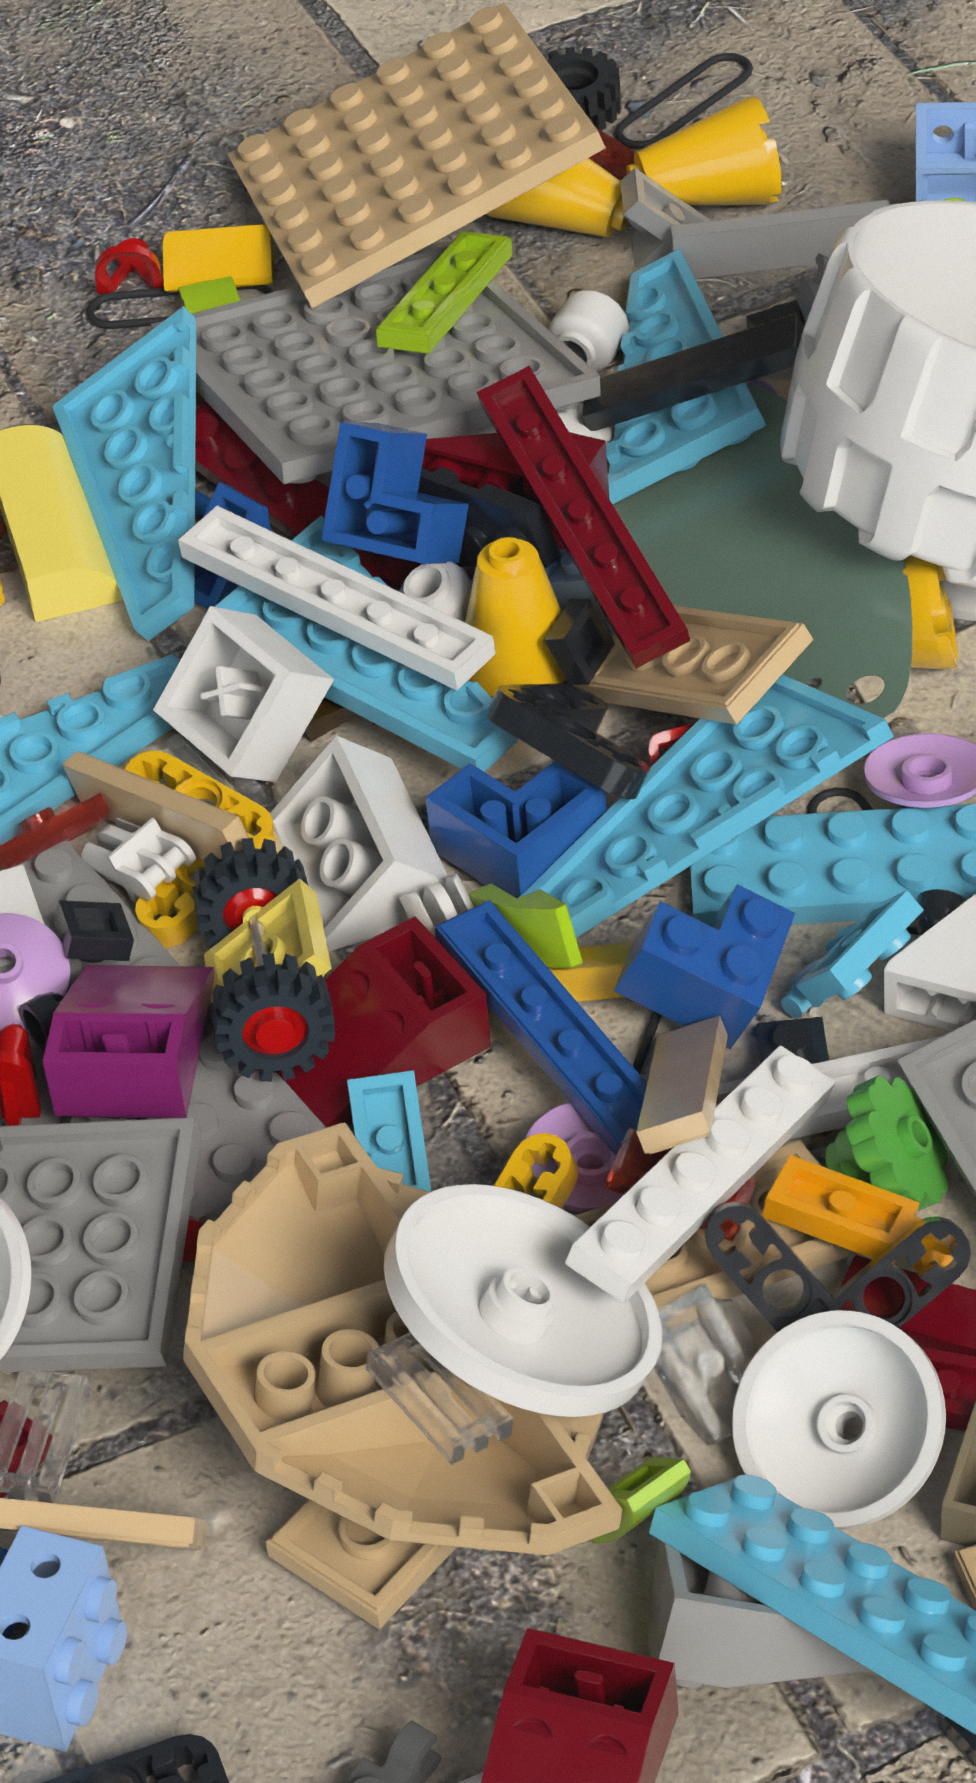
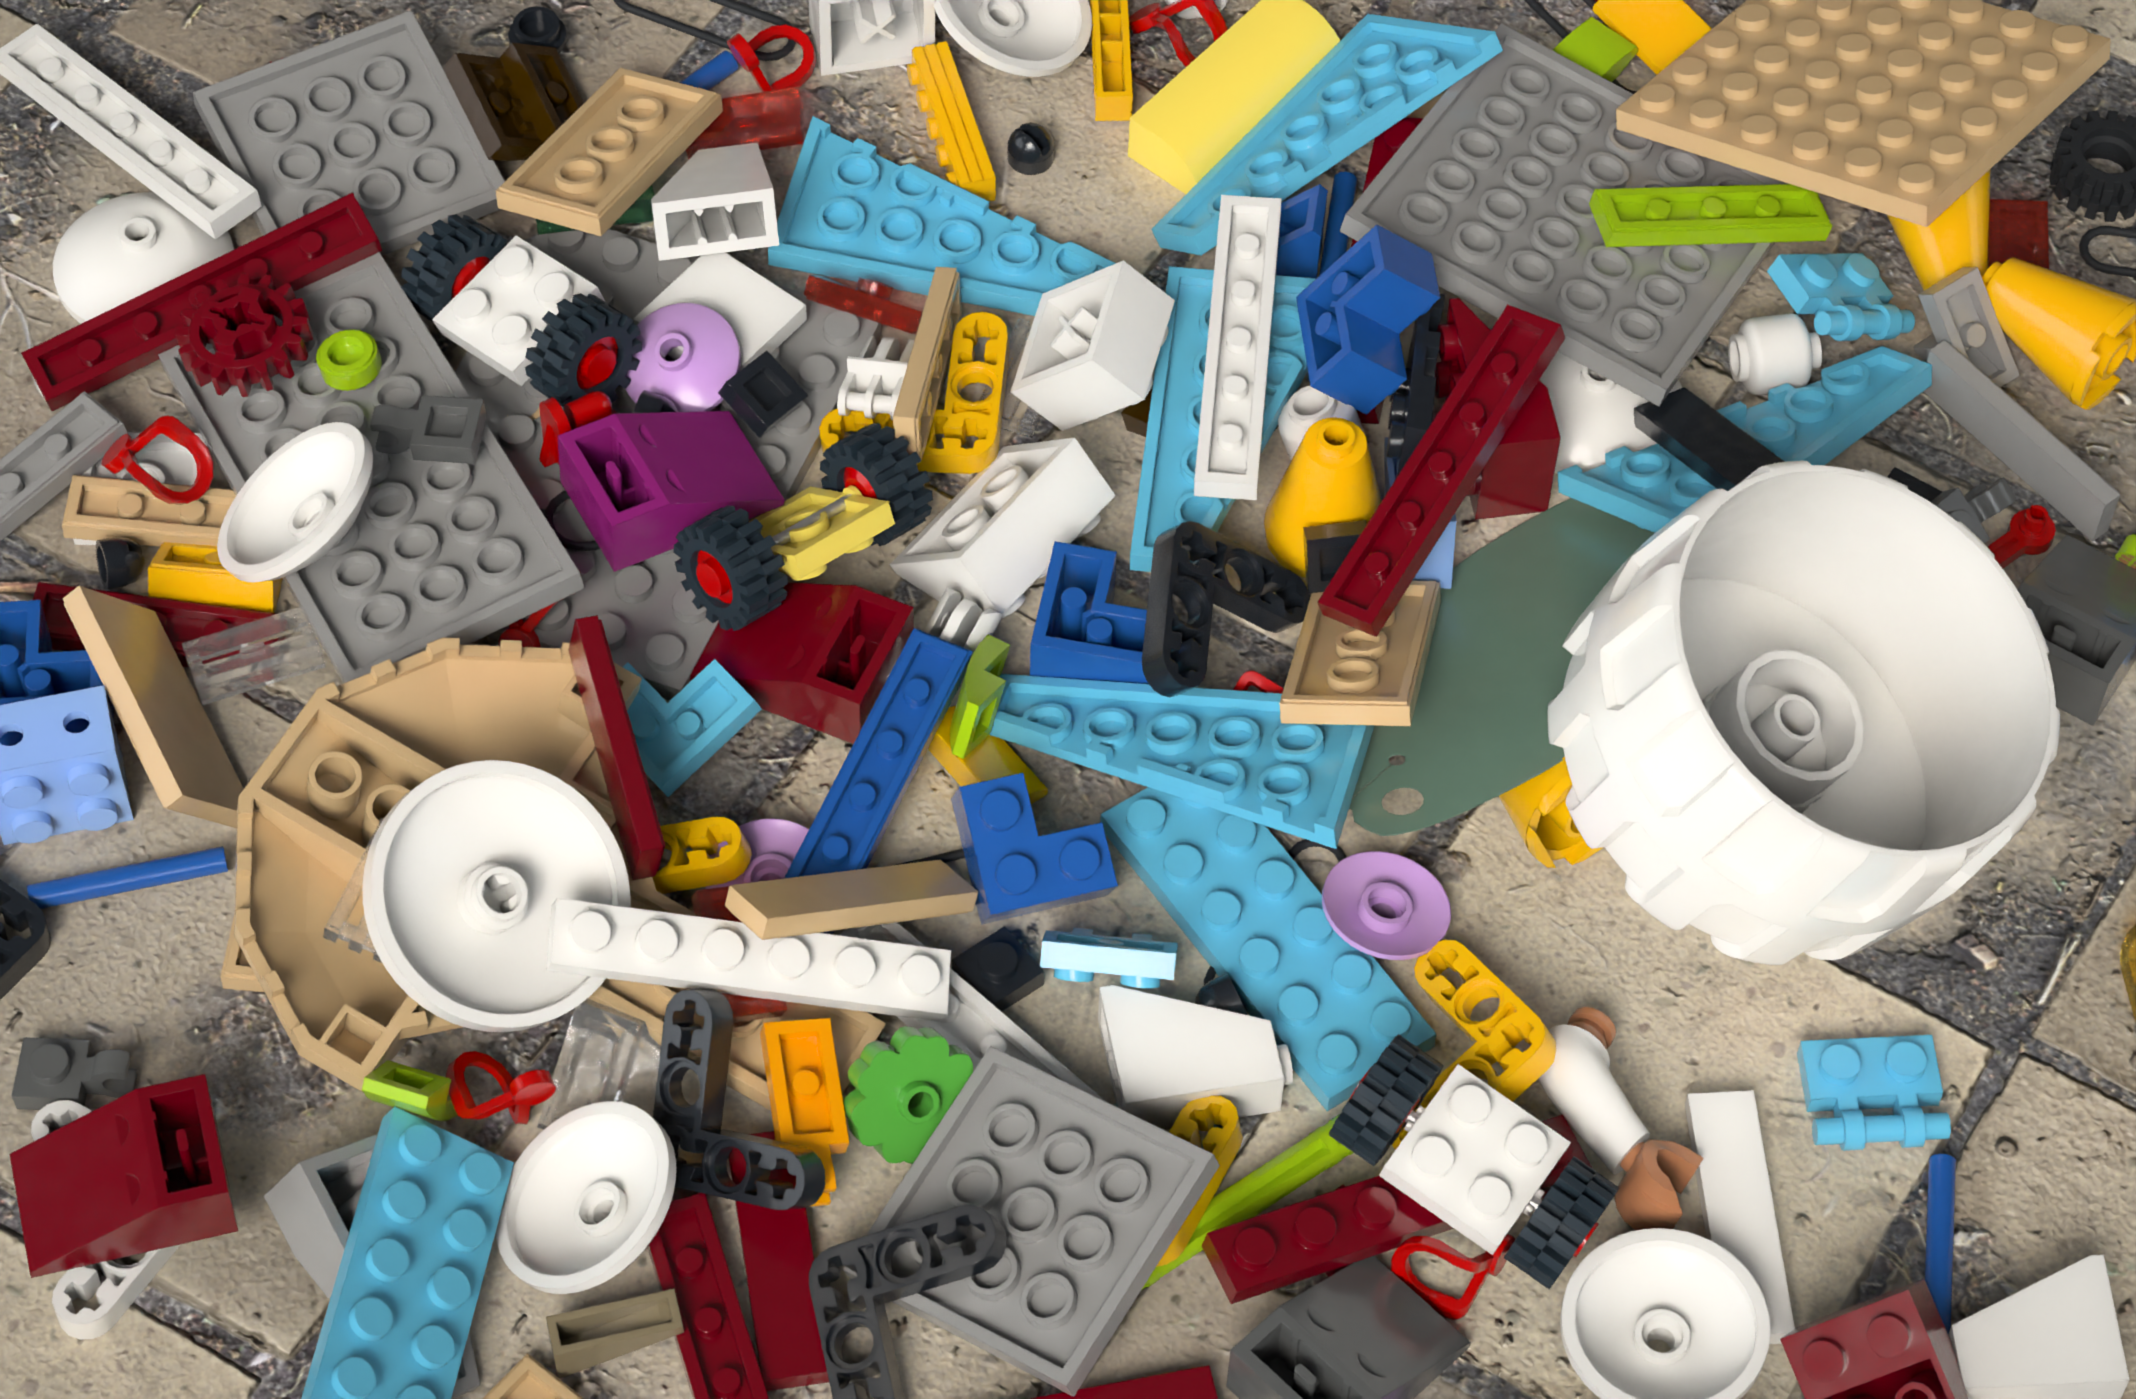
camera: 50 degrees right, 10 degrees up
none -> blue bar [27,846,228,909]
none -> red piece [445,1051,556,1125]
none -> dark red tile [568,615,665,881]
none -> medium azure plate [1767,253,1915,341]

